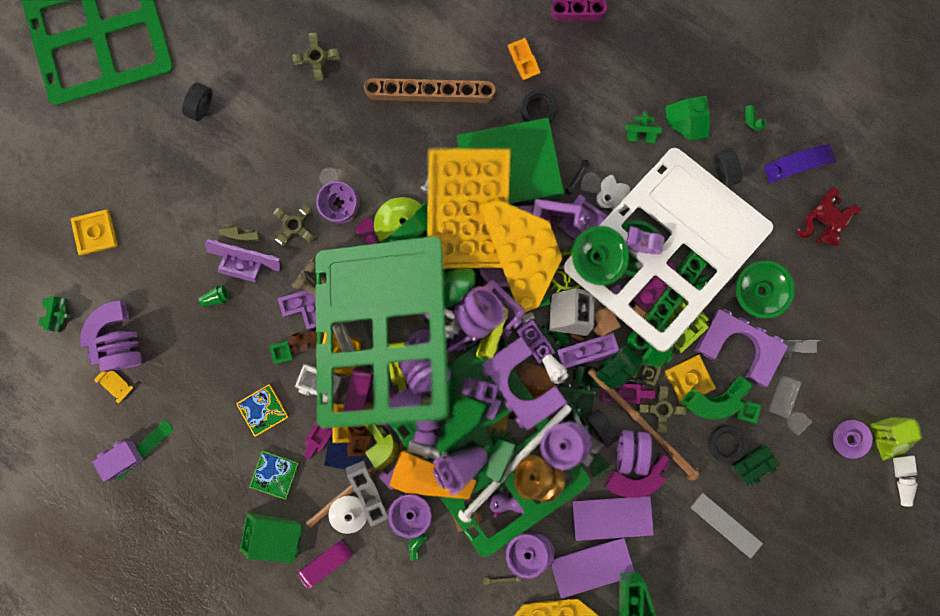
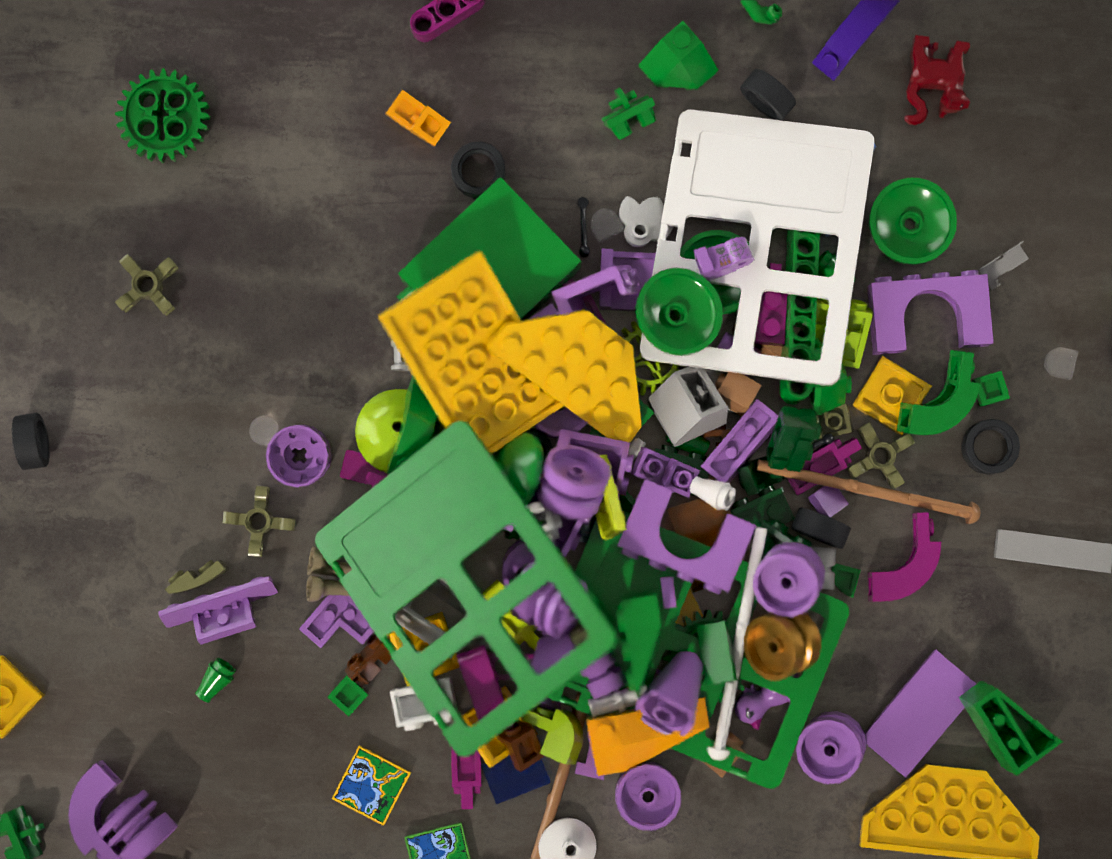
camera: 40 degrees left, 0 degrees up
light grey arch [346,460,388,526] -> none
medium nougat beam [364,78,495,103] -> none
green arm [408,533,427,560] -> none
medium lavender leg [461,377,498,403] -> none
olive hinge [483,576,523,585] -> none
medium lavender tile [572,495,654,541] -> none
medium lavender wheel [617,430,651,475] -> none
dark green brick [731,444,780,487] -> none
clear tile [769,376,801,418] -> none
none -> medium lavender tile [807,486,849,517]

